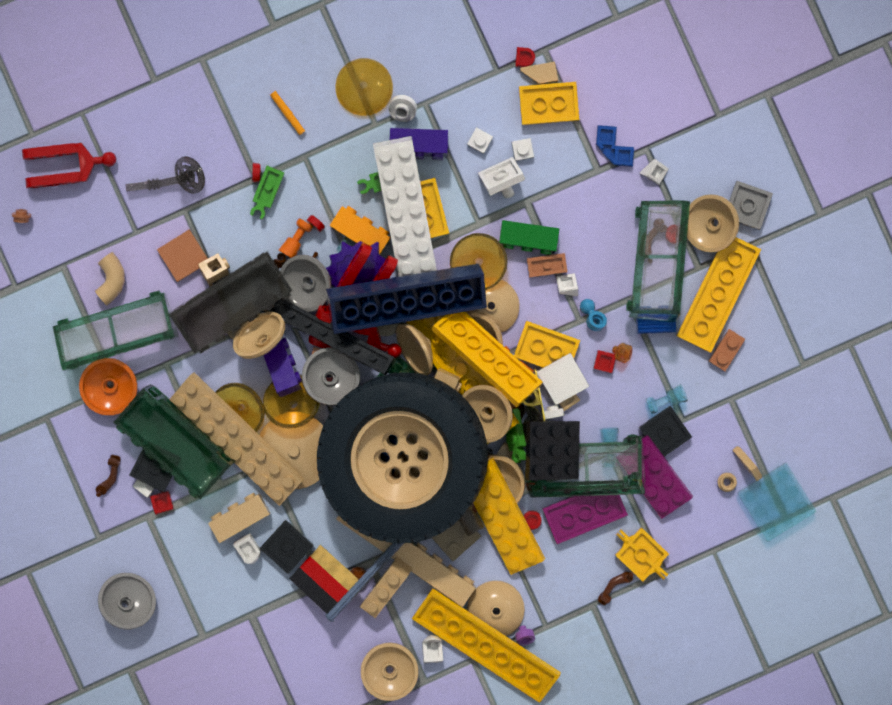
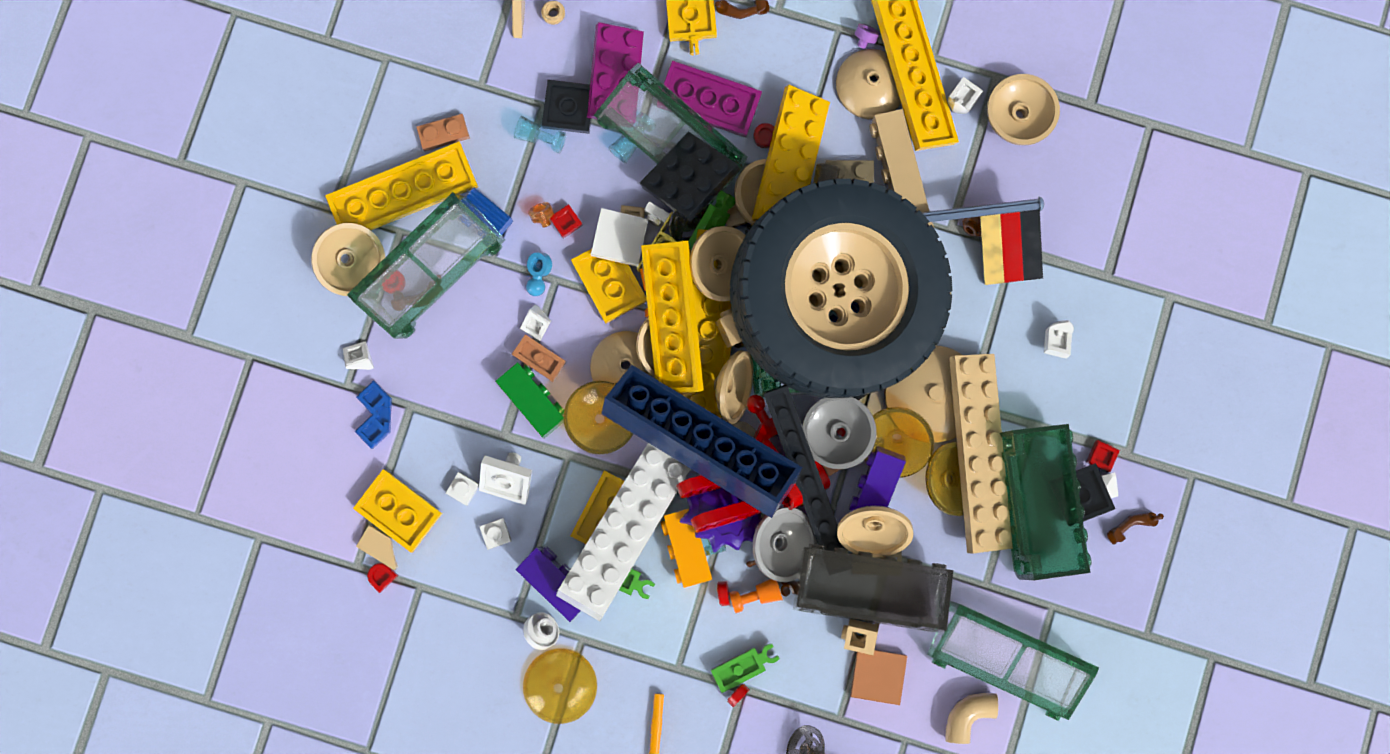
camera: 140 degrees left, 5 degrees down
orange dish [79,358,138,415] -> none
light grey dish [98,573,156,630] -> none
tan brick [208,492,271,543] -> none
black plate [260,520,314,574] -> none
tan brick [360,557,412,618] -> none
light grey plate [729,181,773,230] -> none

